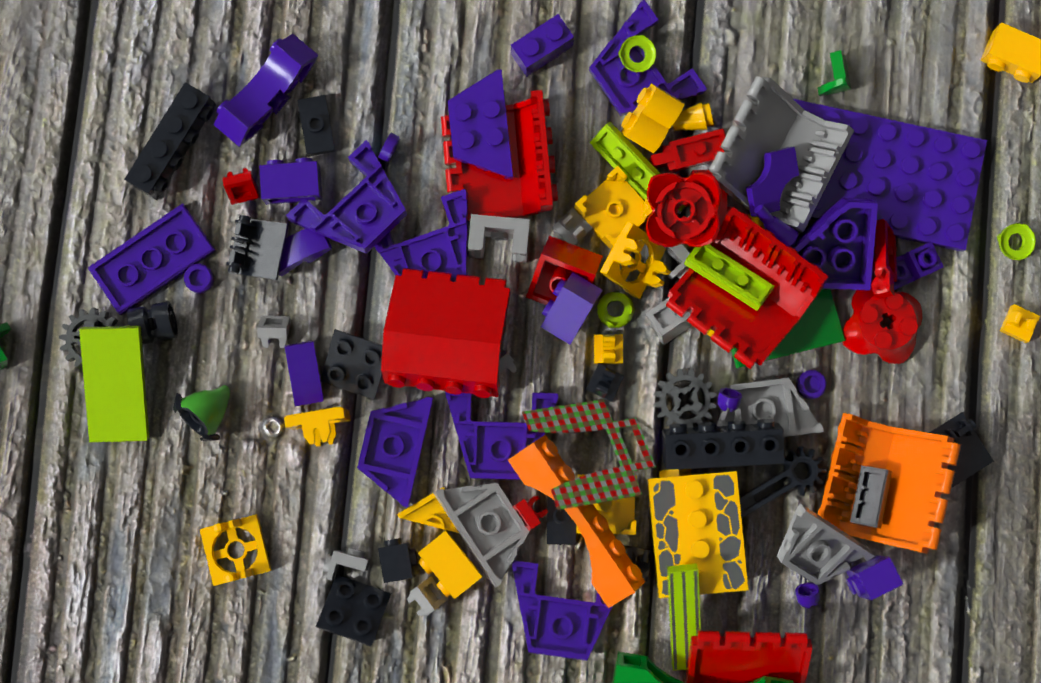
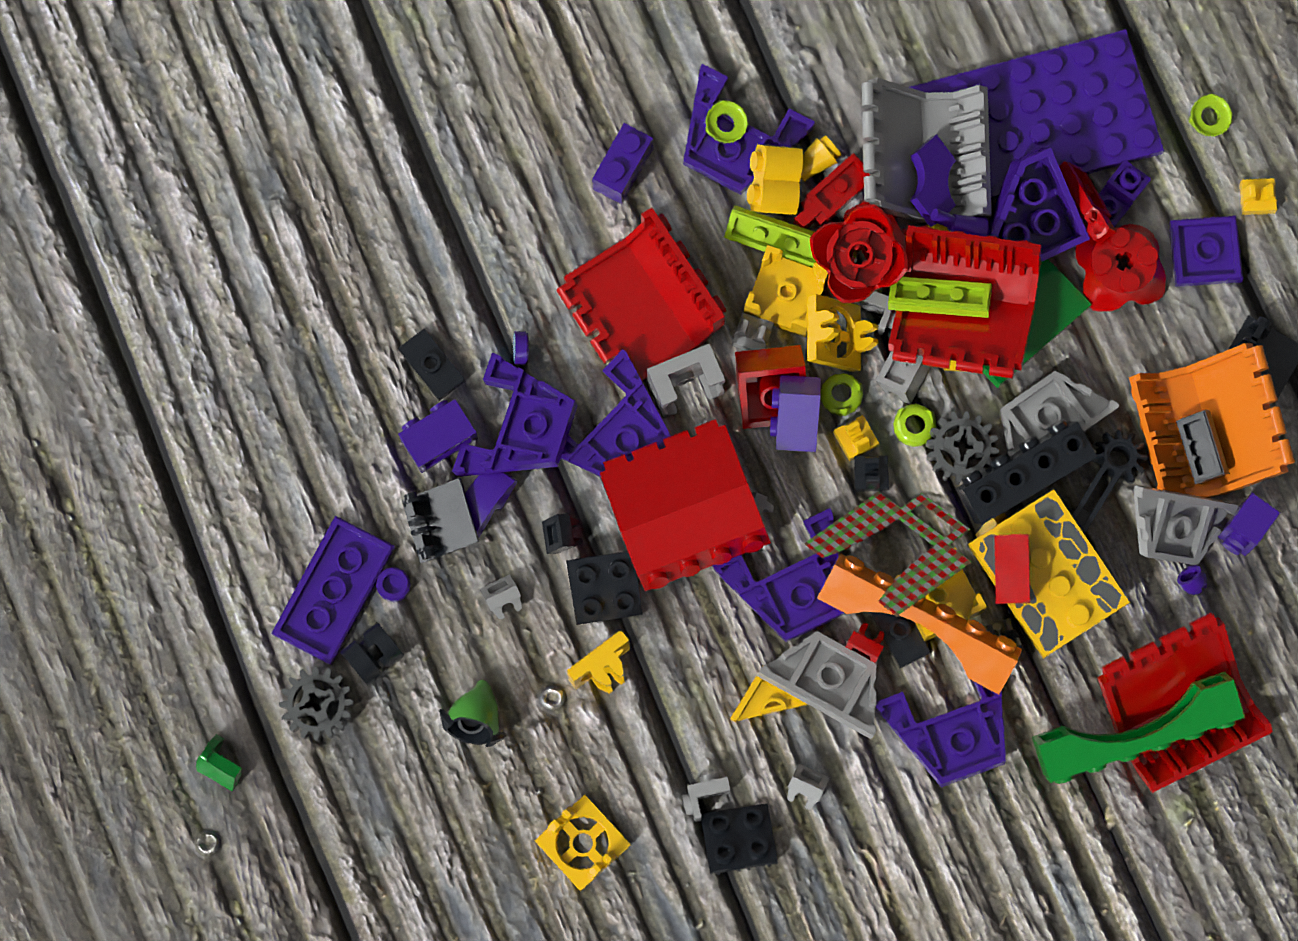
camera: 25 degrees left, 5 degrees down
lime tile [79,326,149,442] -> none
black brick [124,82,216,200] -> none
dark purple brick [214,34,318,147] -> none
red tile [222,168,259,205] -> none
dark purple slope [284,341,324,406] -> none
dark purple wing [357,397,434,507] -> none
black brick [378,538,418,583] -> none
yellow brick [418,530,483,599] -> none
dark purple wing [447,69,513,179] -> none
lime tile [667,564,701,671] -> none
dark purple hinge [717,388,742,412] -> none
dark purple tile [796,370,827,399] -> none
green tile [818,50,852,96] -> none
none -> black tile [542,513,583,554]
none -> lime piece [893,404,936,447]
none -> red slope [995,534,1030,604]
none -> dark purple tile [1169,216,1243,287]

